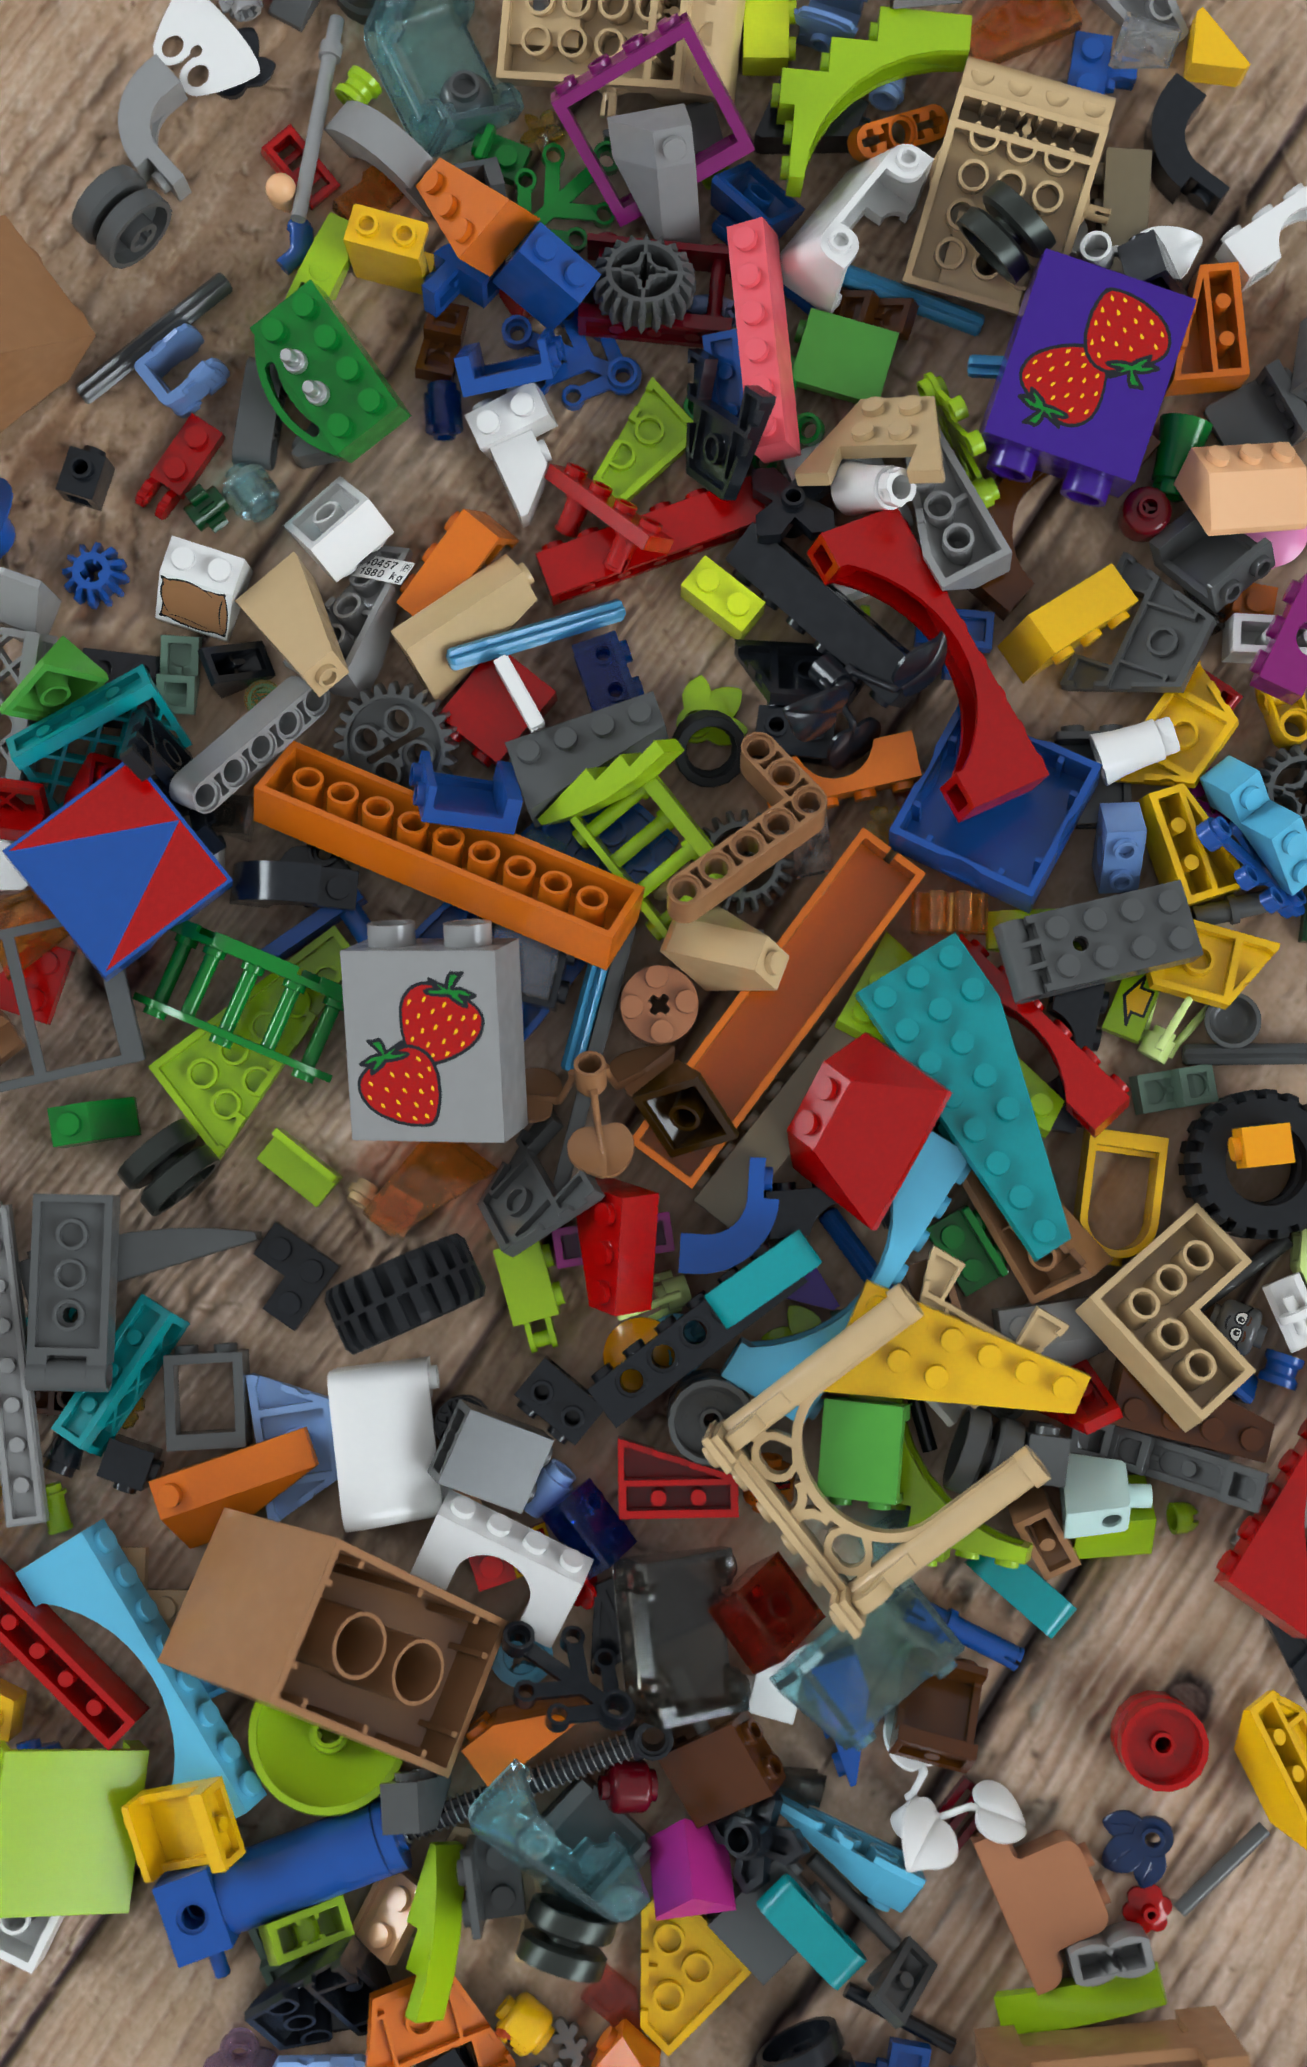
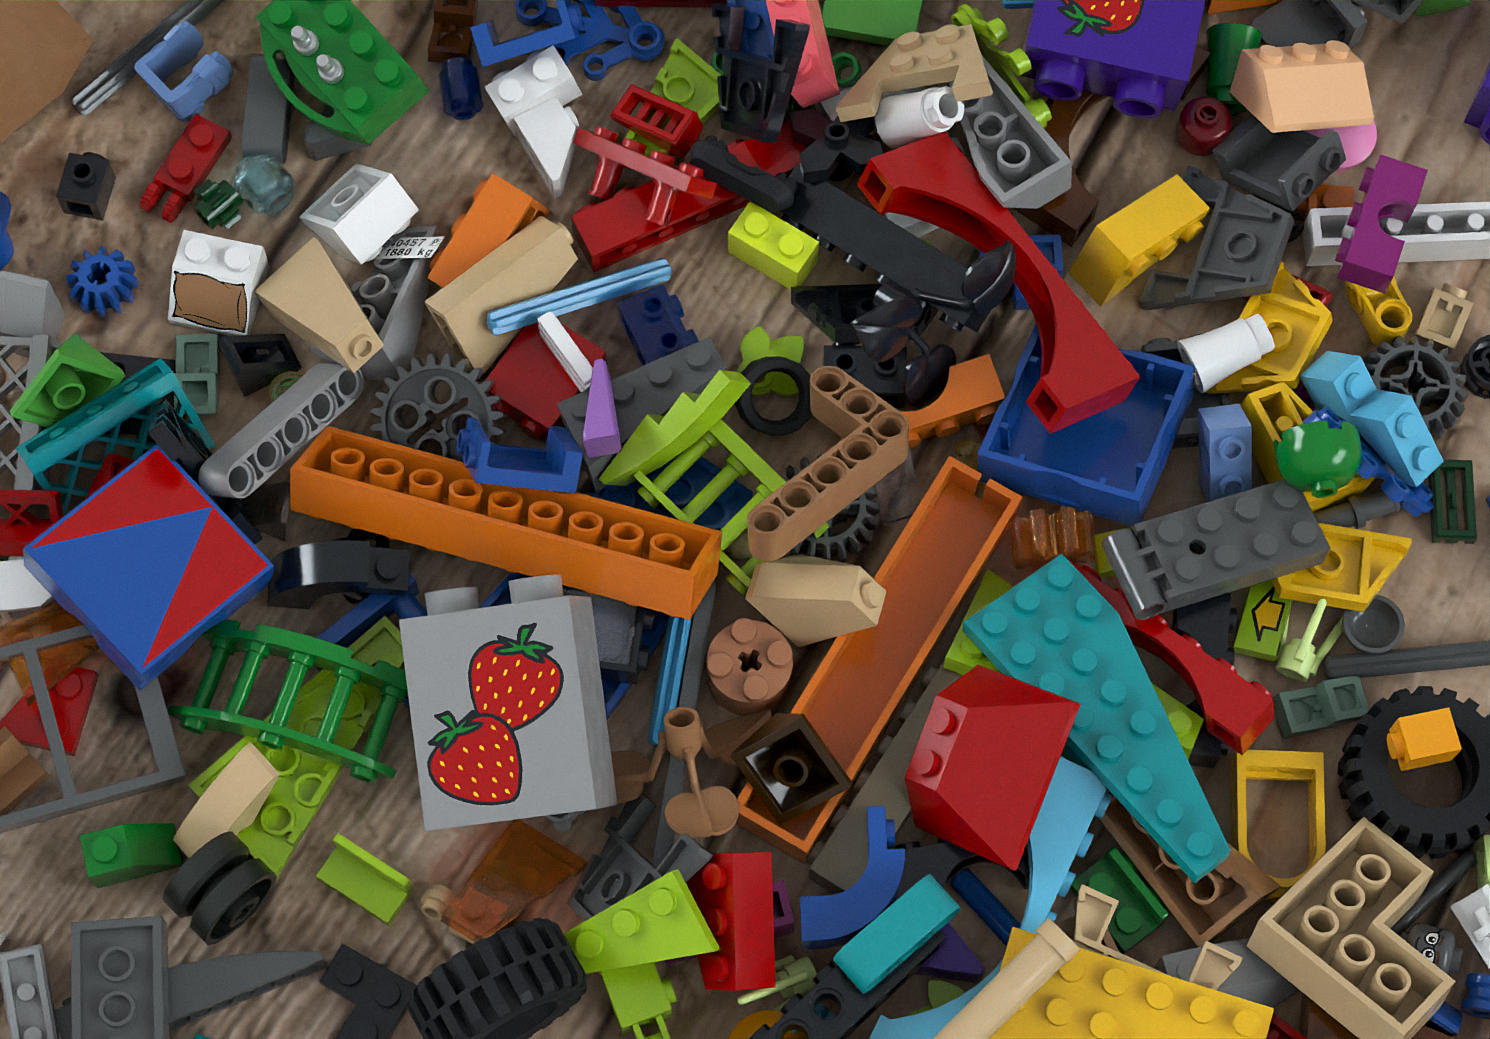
camera: 10 degrees left, 15 degrees down
none -> tan slope [173,742,280,858]
none -> lime wing [564,869,721,974]
none -> medium lavender slope [583,359,622,458]
none -> red slope [610,84,703,158]
none -> black piece [690,136,798,212]
none -> green cylinder [1273,421,1362,498]

